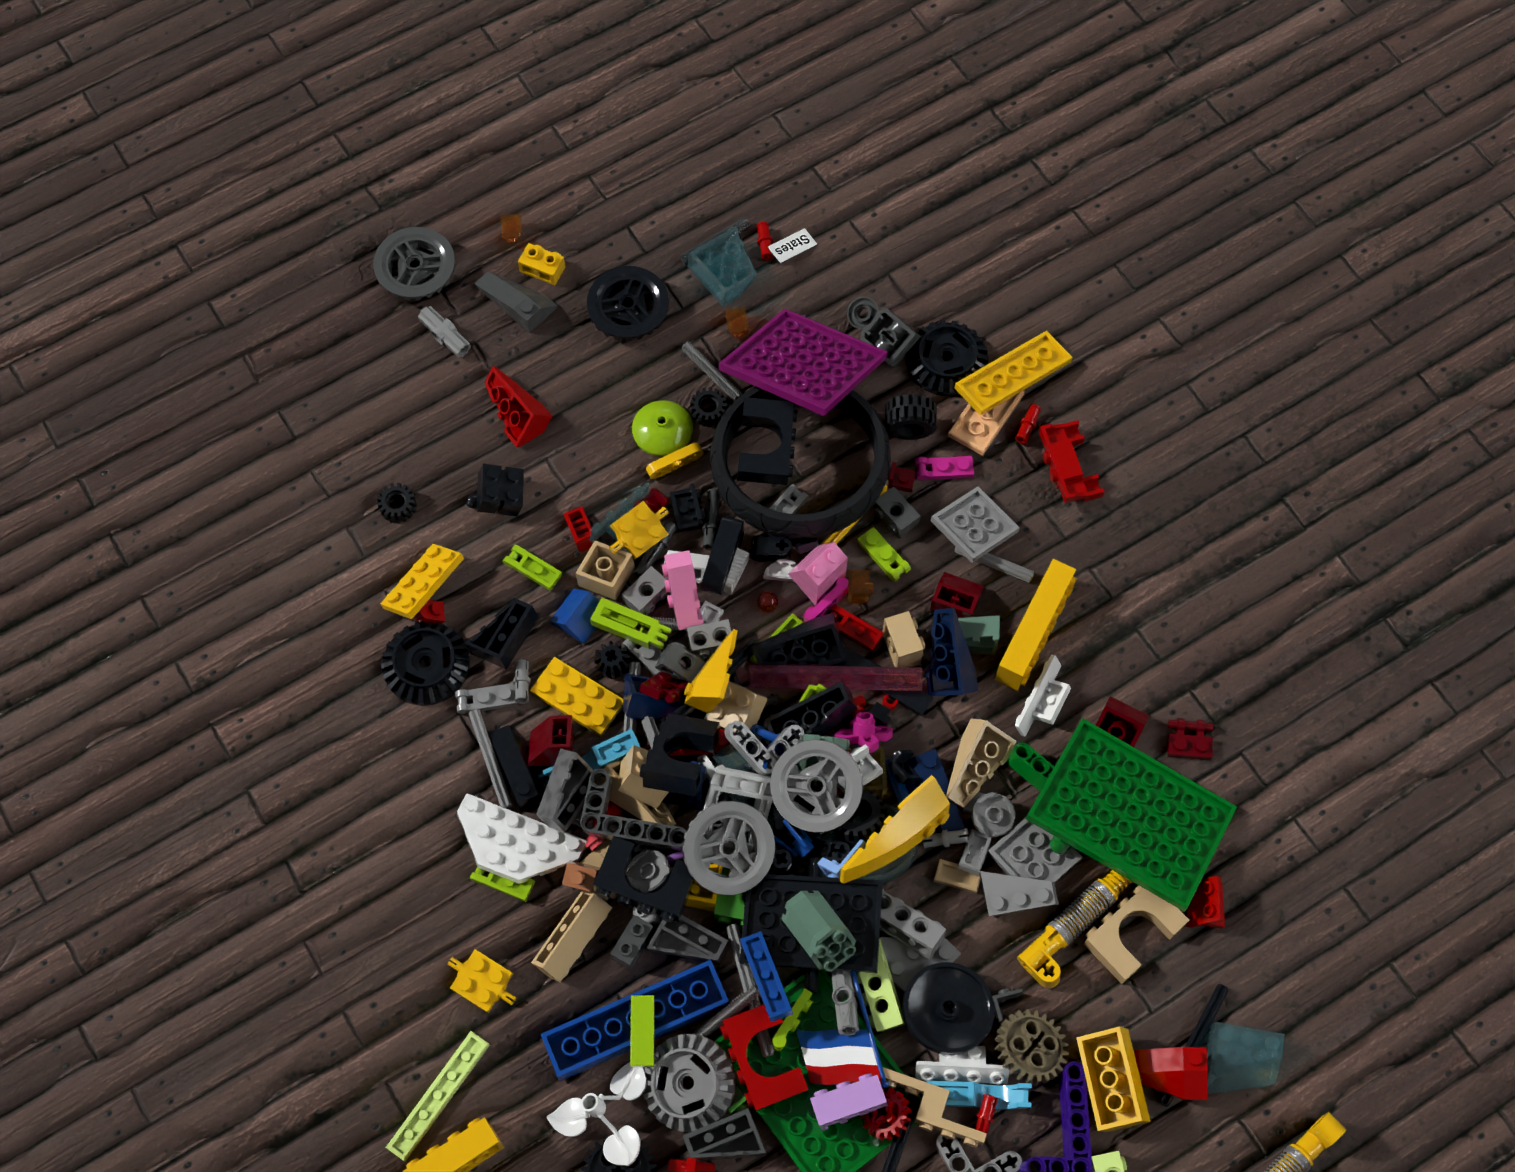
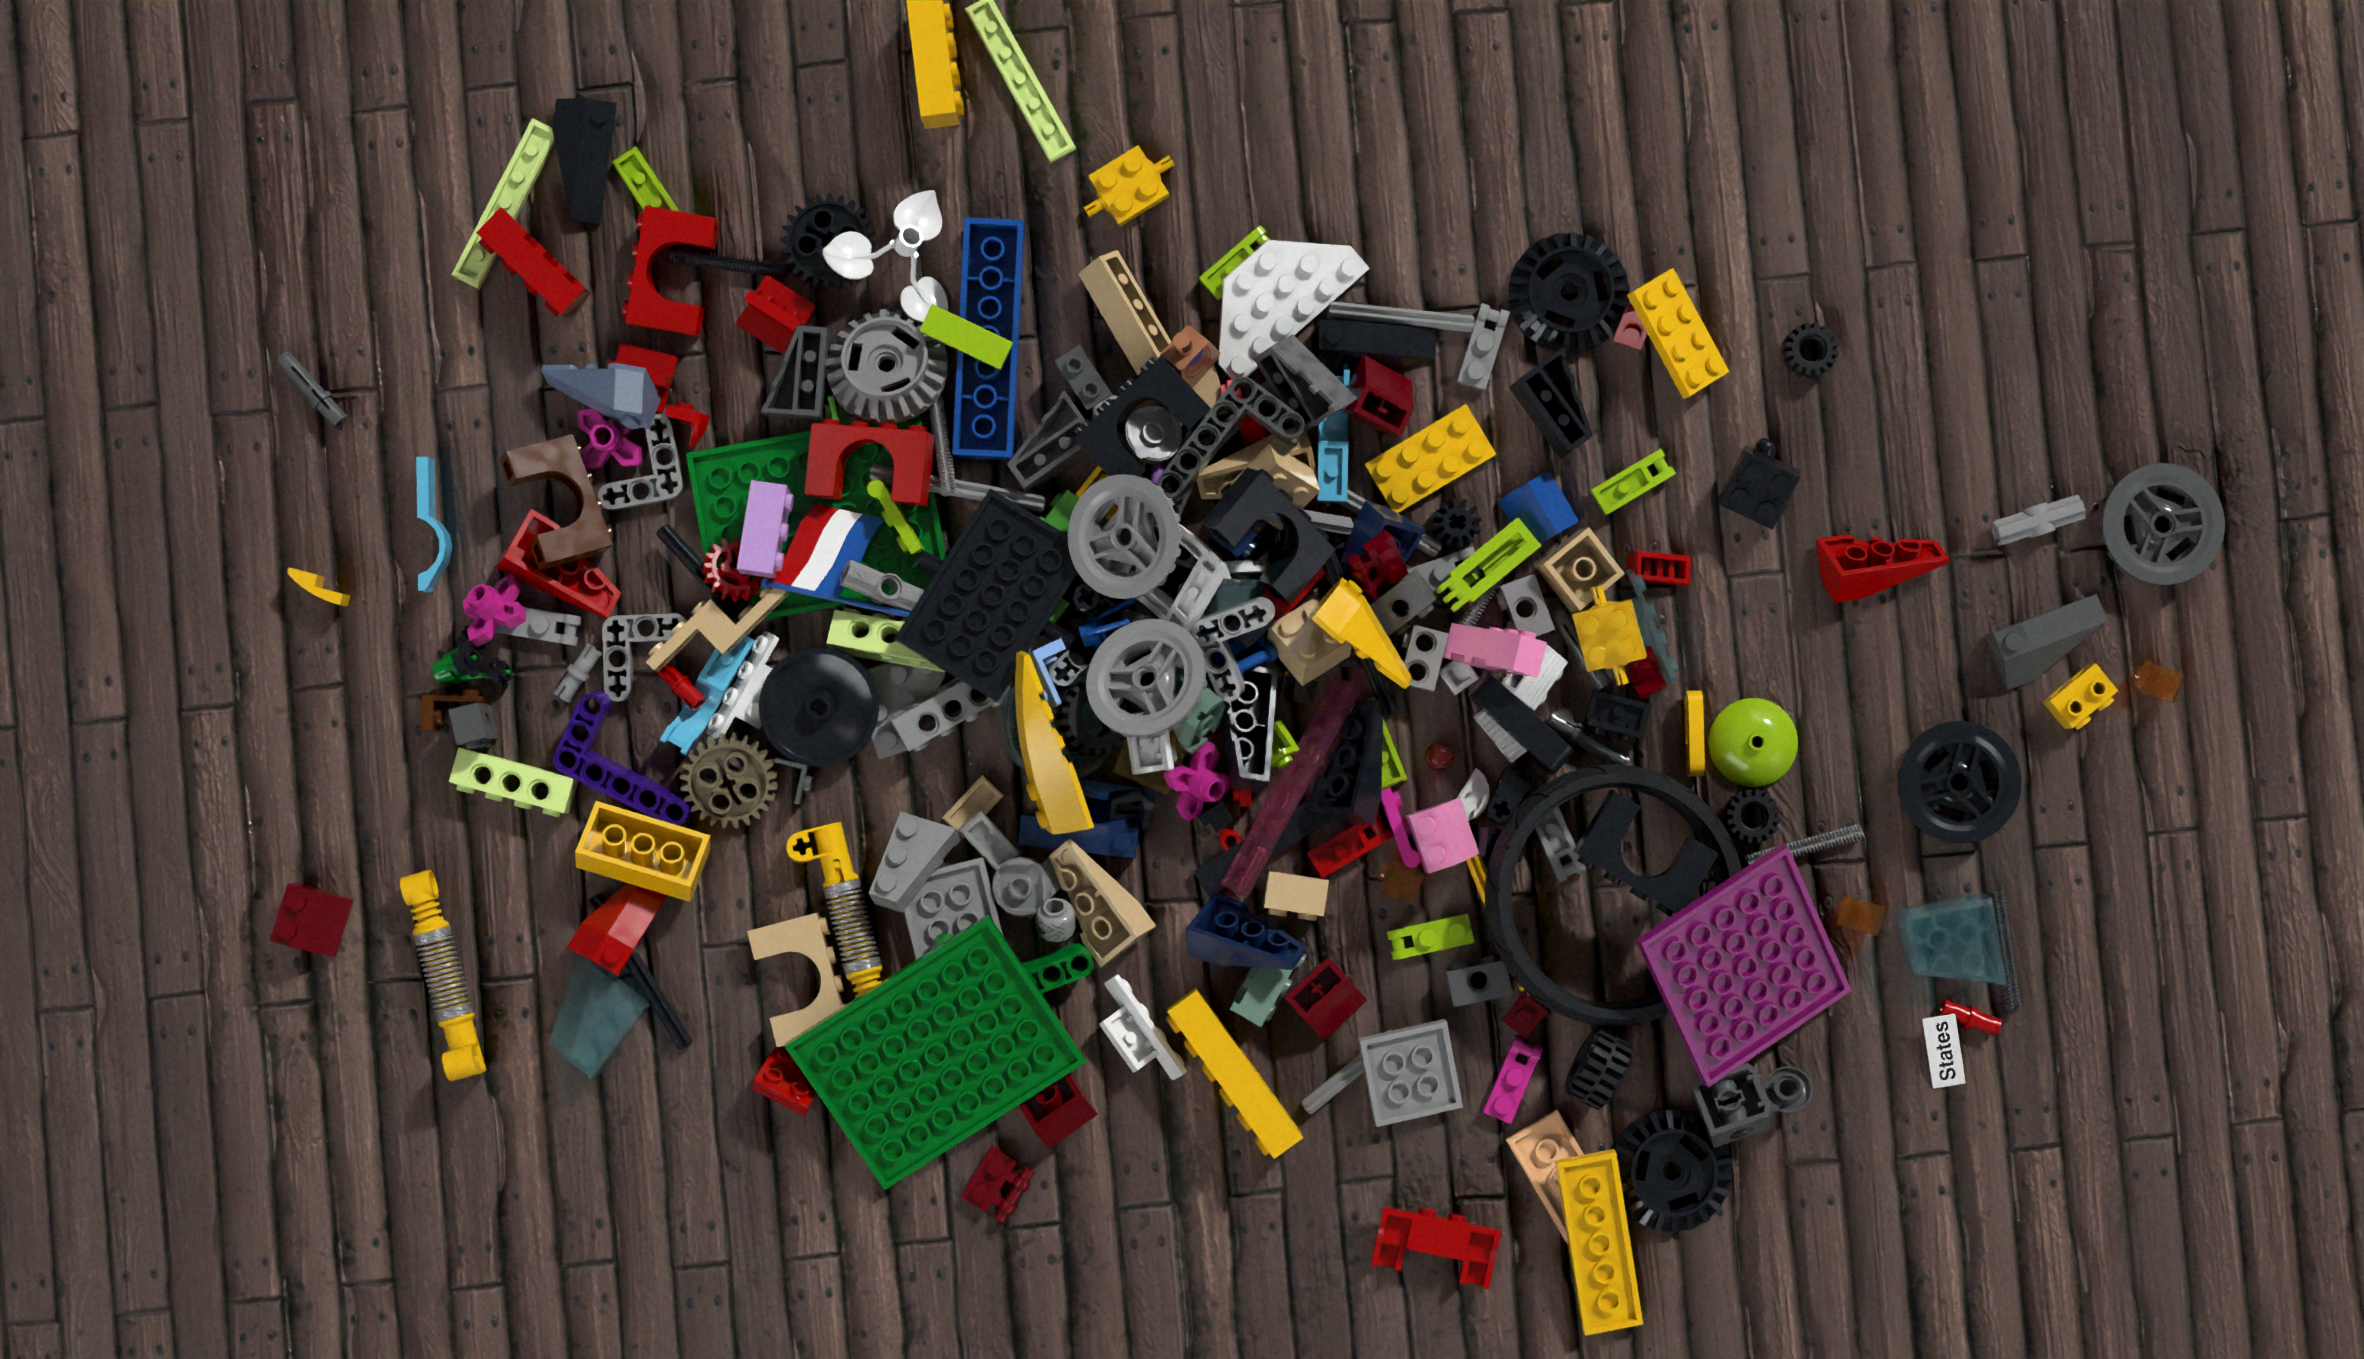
camera: 115 degrees right, 20 degrees up
light grey pin [513,659,531,704] -> none
blue plate [740,931,793,1022] -> none
sand green brick [781,891,856,972] -> none
light grey pin [923,828,969,848] -> none
red pin [1015,404,1041,444] -> none
none -> light grey head [1036,898,1075,942]

